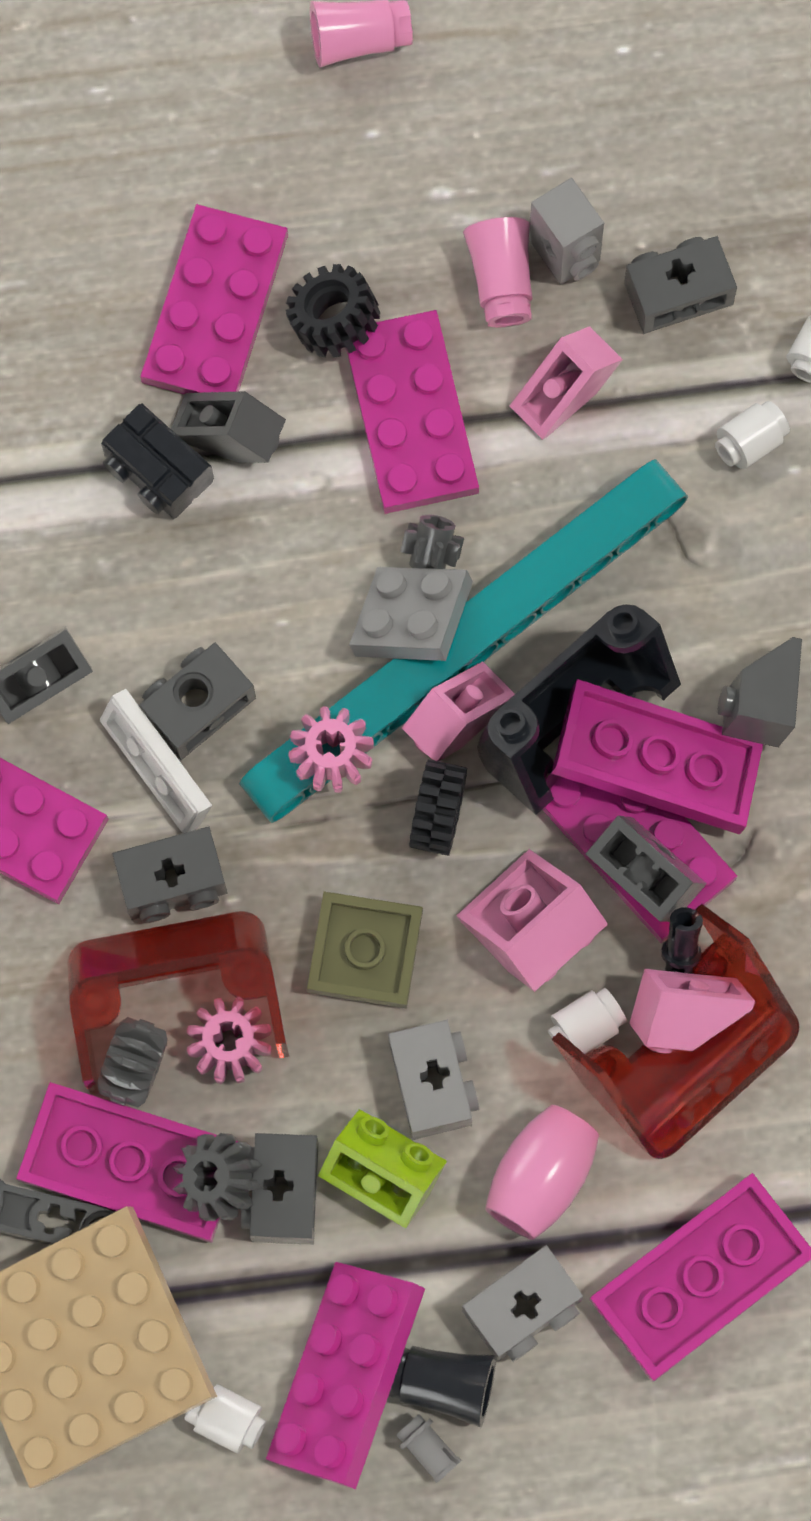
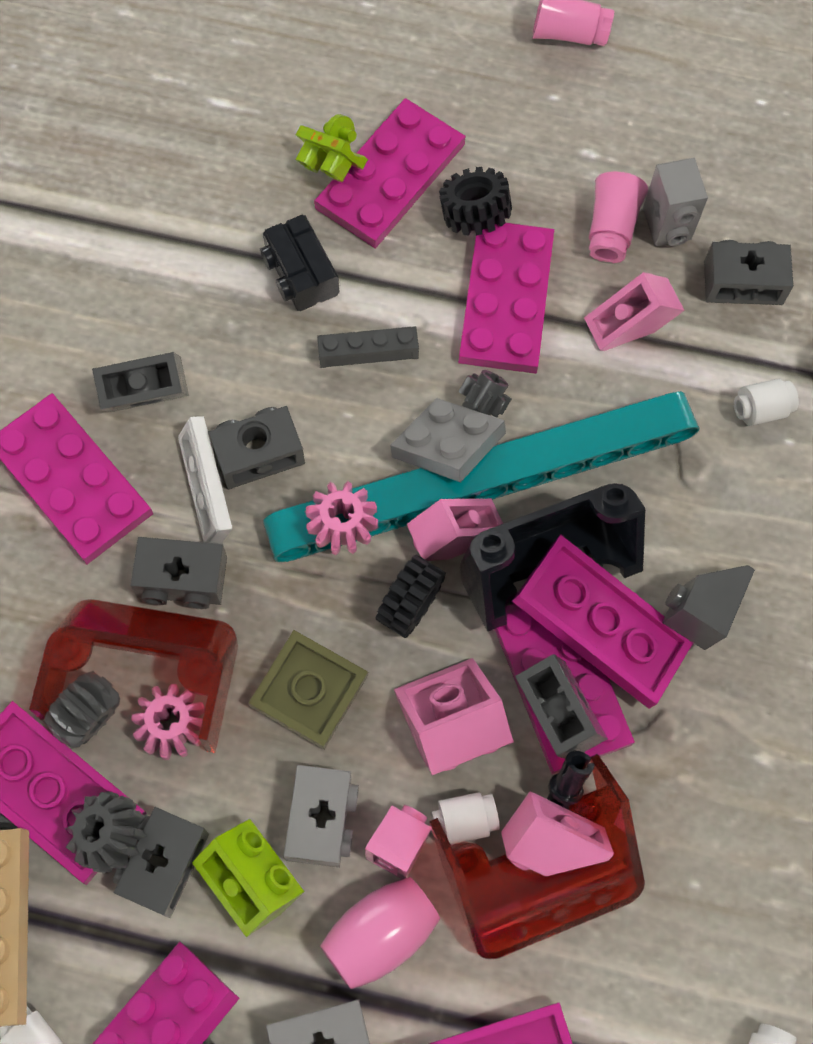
camera: 15 degrees right, 5 degrees down
dark grey slope [171,391,286,463] -> none
none -> lime hips [295,114,368,182]
none -> dark grey piece [317,326,419,368]
none -> bright pink slope [365,805,432,879]

